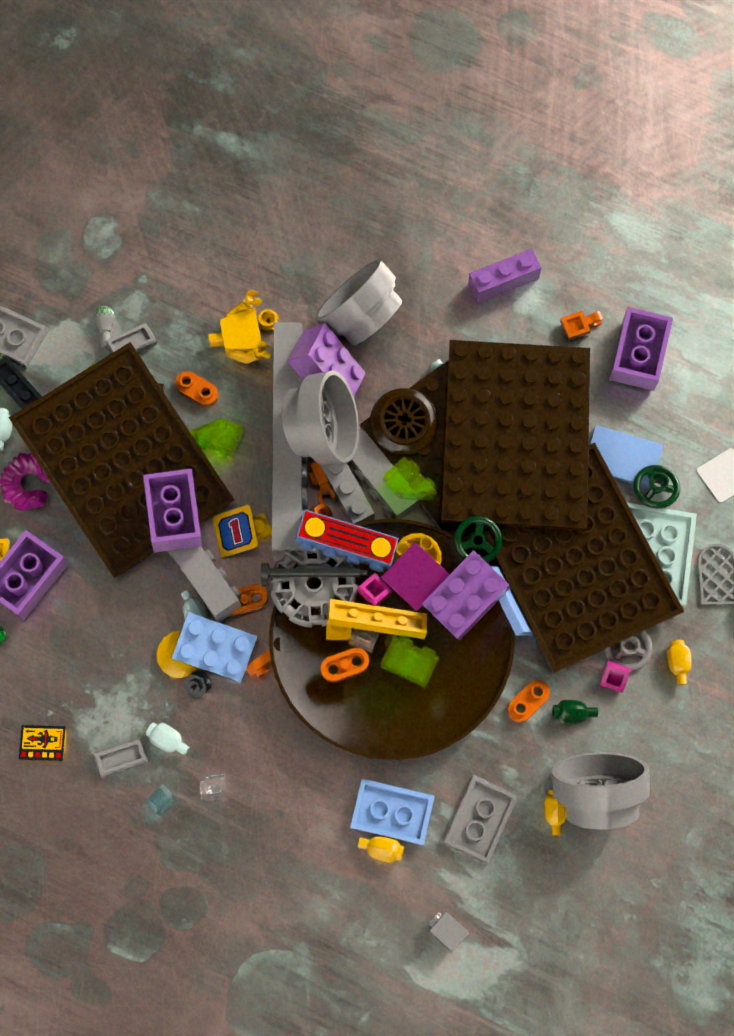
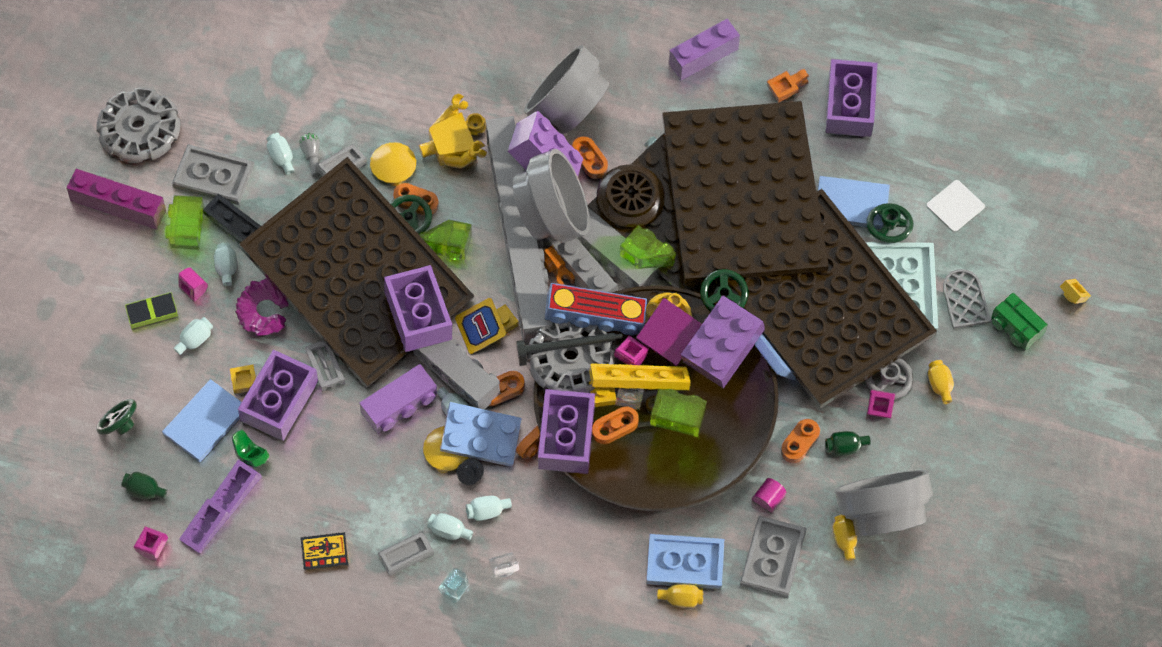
camera: 10 degrees left, 10 degrees down
none -> light aqua plant [266,133,294,175]
none -> light grey tile [305,341,345,391]
none -> medium lavender brick [359,364,437,434]
none -> yellow dish [370,142,417,186]
none -> dark green piece [390,194,432,236]
none -> light aqua plant [466,496,512,521]
none -> medium lavender brick [538,389,595,474]
none -> orange plate [572,136,608,179]
none -> dark pink brick [752,478,786,513]

